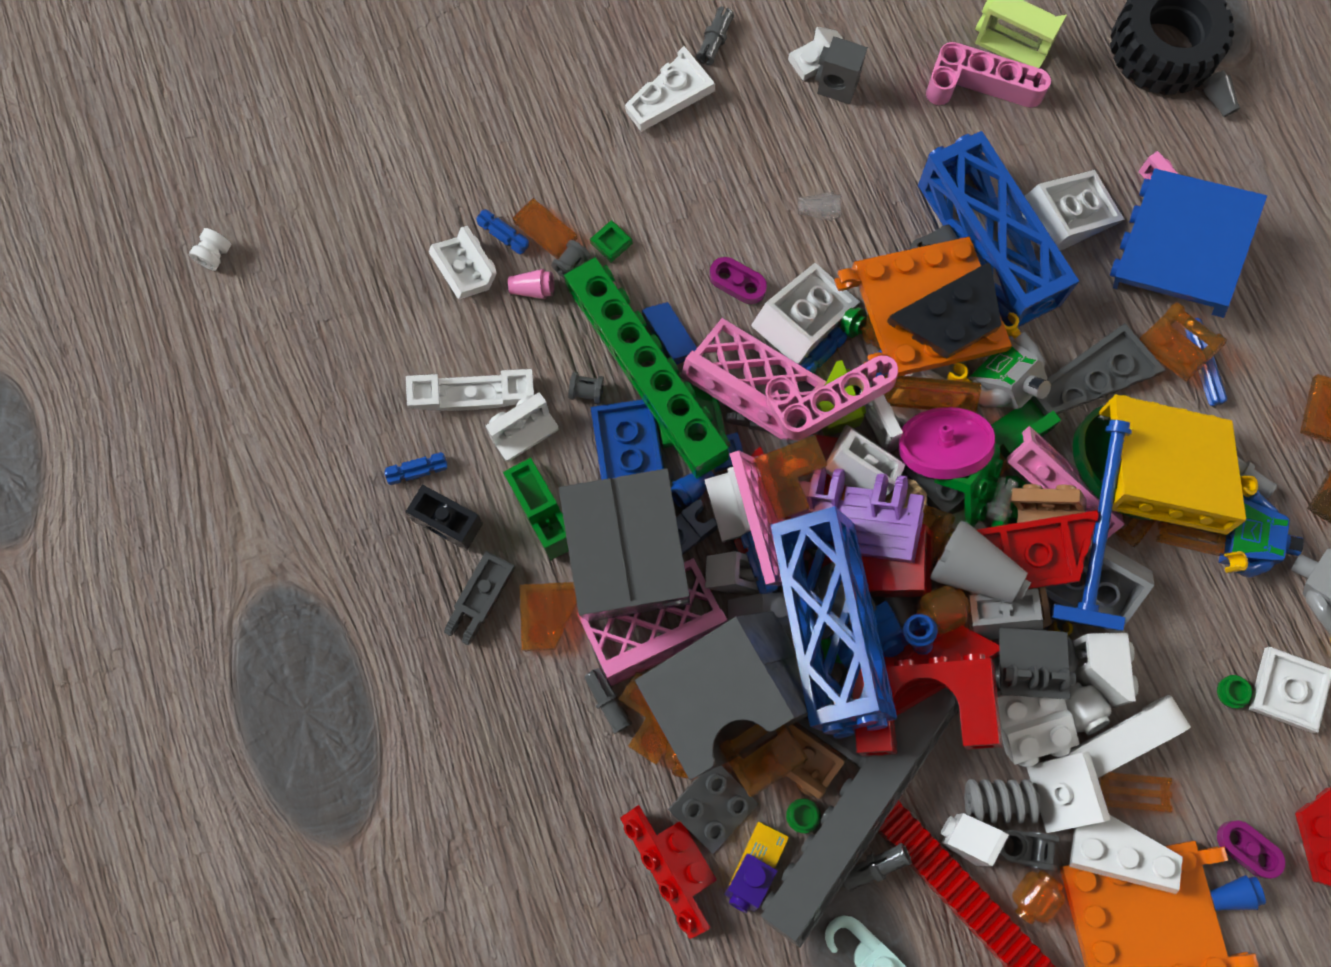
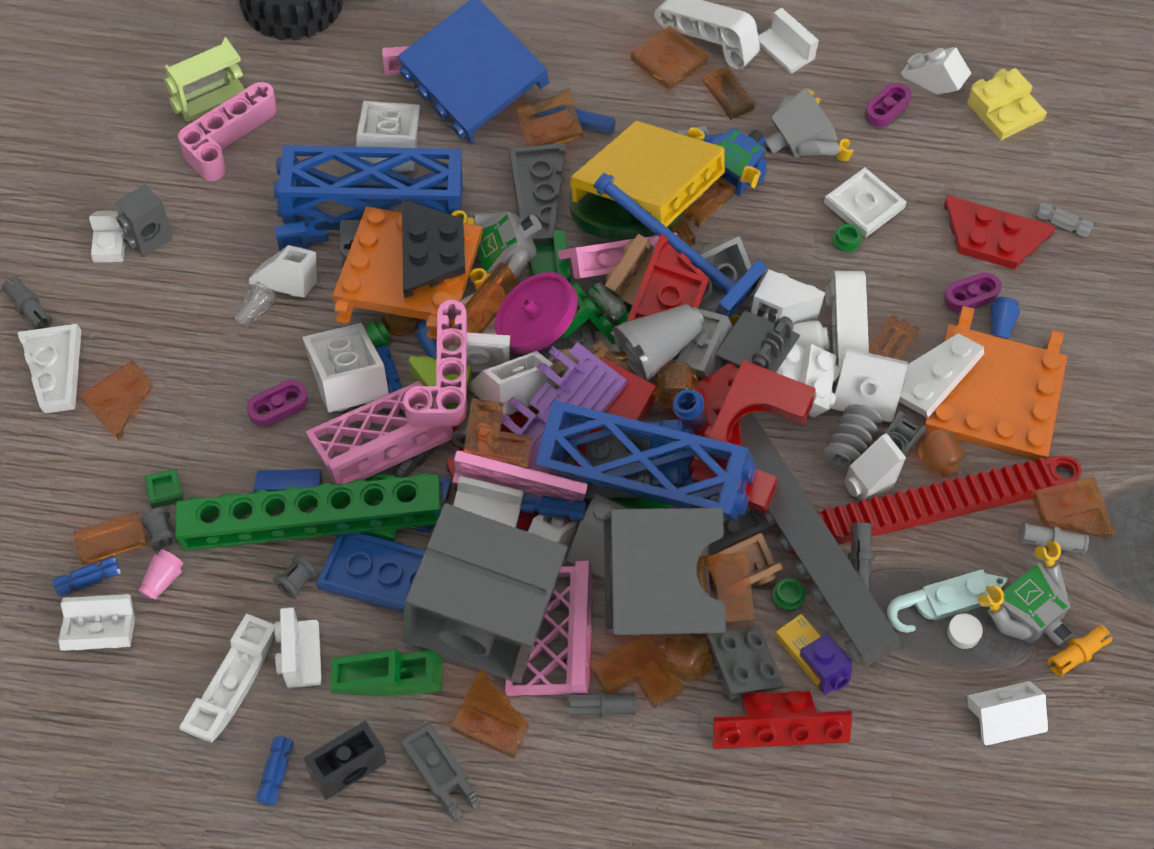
camera: 65 degrees left, 15 degrees down
none -> clear orange wing [80,360,153,440]
none -> white slope [249,245,317,298]
none -> blue plate [275,217,329,251]

